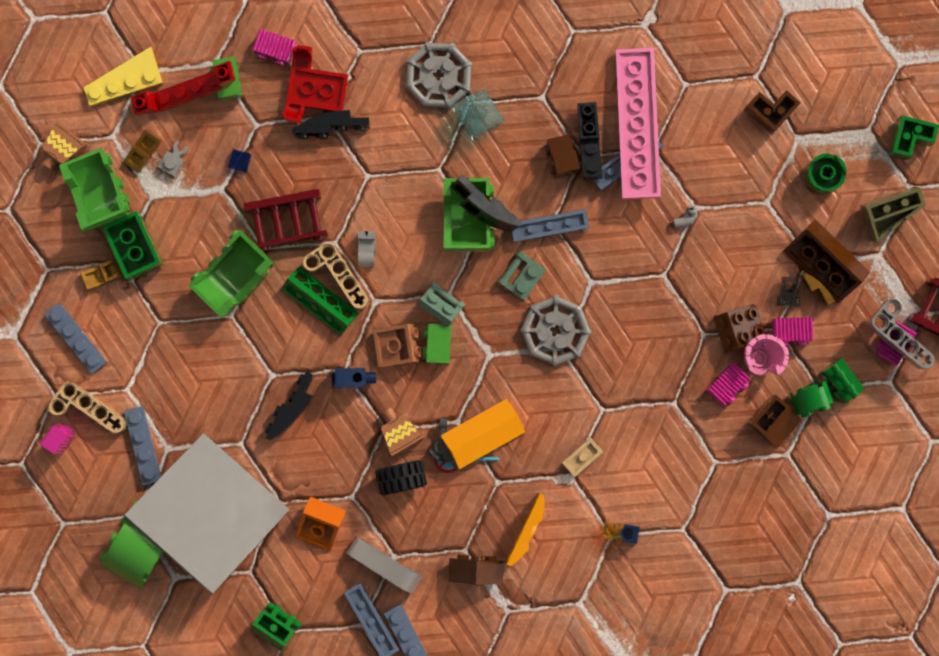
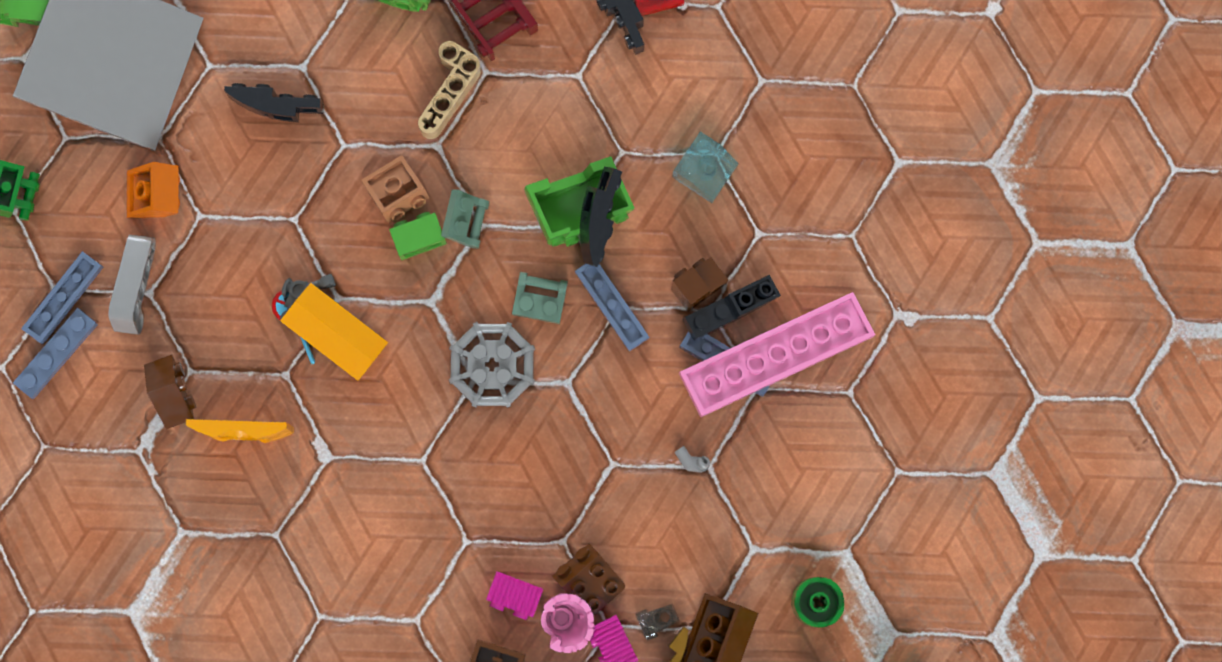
camera: 65 degrees right, 5 degrees down
green fence [281,266,359,336] -> none
dark blue torso [331,368,376,389] -> none
light grey leg [358,231,376,268] -> none
black tyre [375,460,427,496] -> none
nougat torso [381,408,424,456] -> none
light grey plate [404,41,473,109] -> none
tan plate [562,437,603,477] -> none
leg [602,522,640,544] -> none
reddish brown brick [744,90,801,134] -> none

